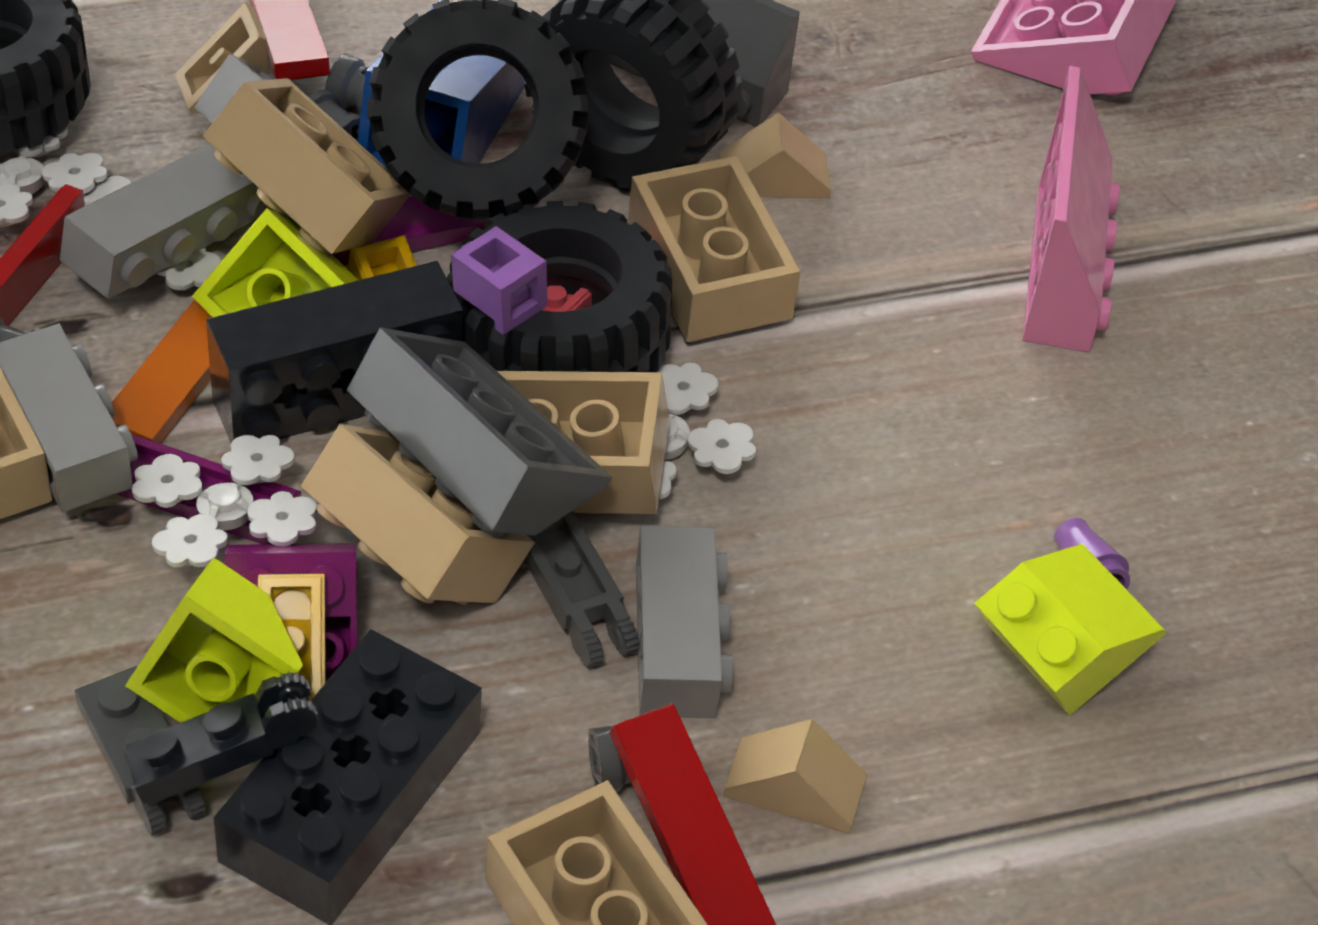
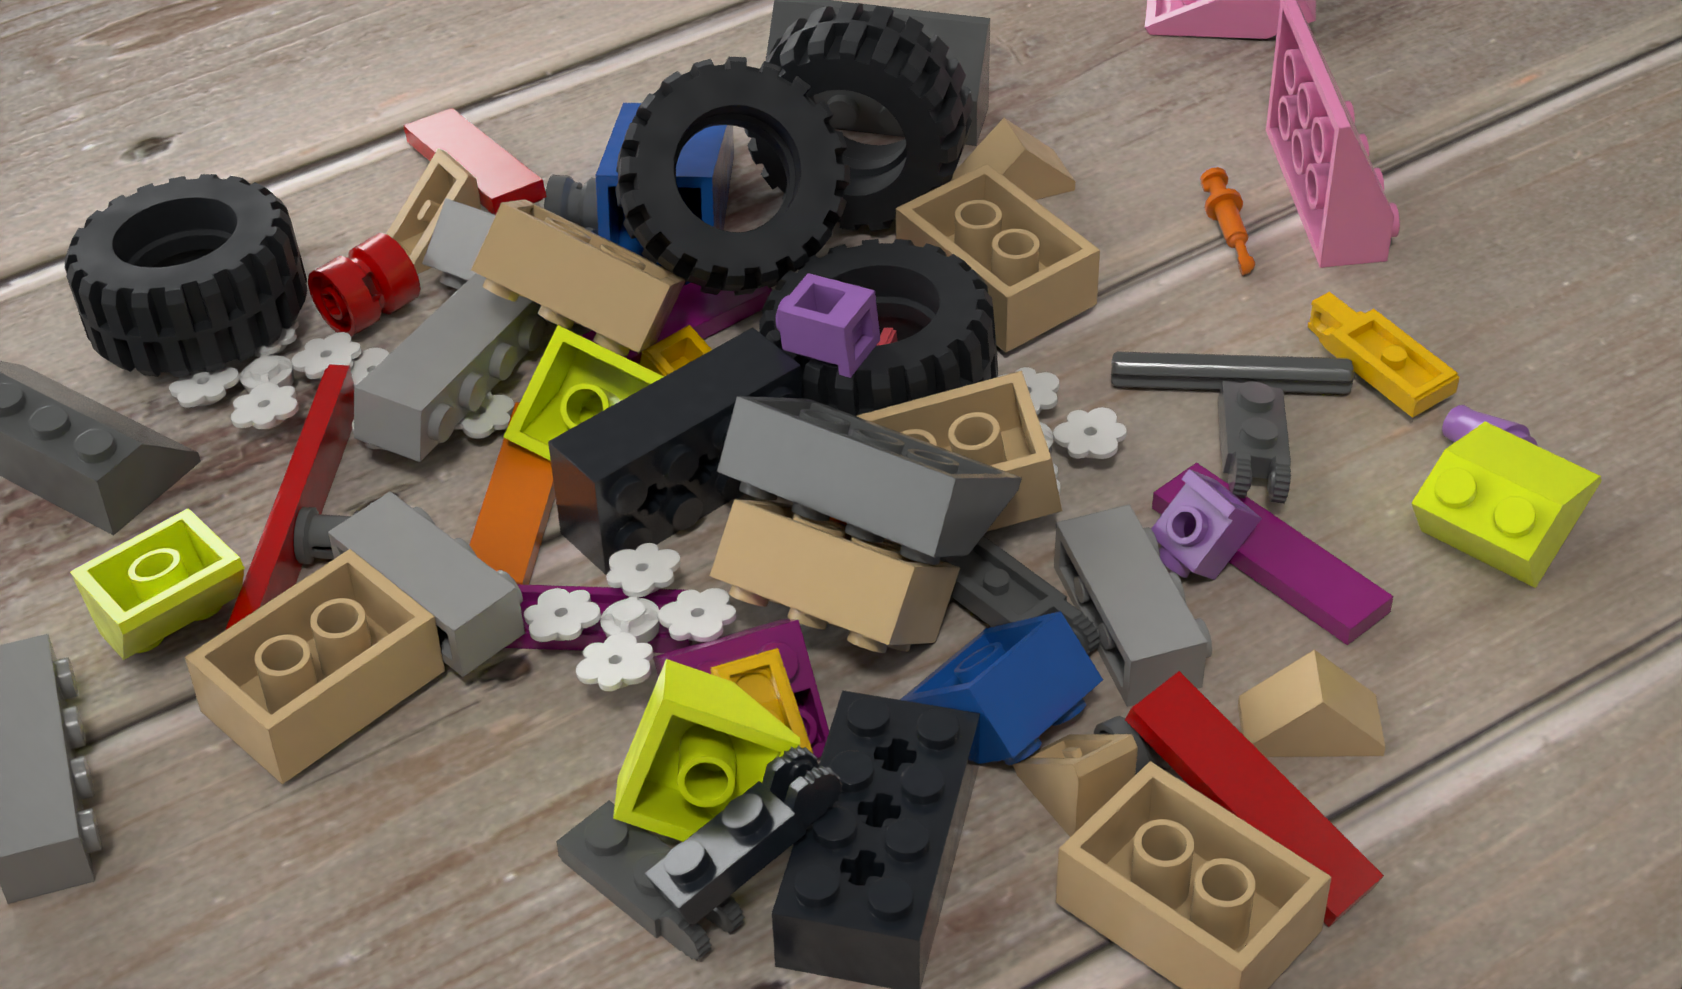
camera: 10 degrees left, 5 degrees down
none -> red wheel [308,233,421,337]
none -> blue slope [900,611,1103,765]
none -> tan slope [1013,734,1138,837]
none -> dark grey axle [1111,351,1354,395]
none -> medium lavender brick [1151,469,1262,580]
none -> magenta tile [1152,462,1394,645]
none -> orange piece [1200,167,1255,276]
none -> dark grey hinge [1218,381,1291,504]
none -> yellow hinge [1308,291,1460,418]

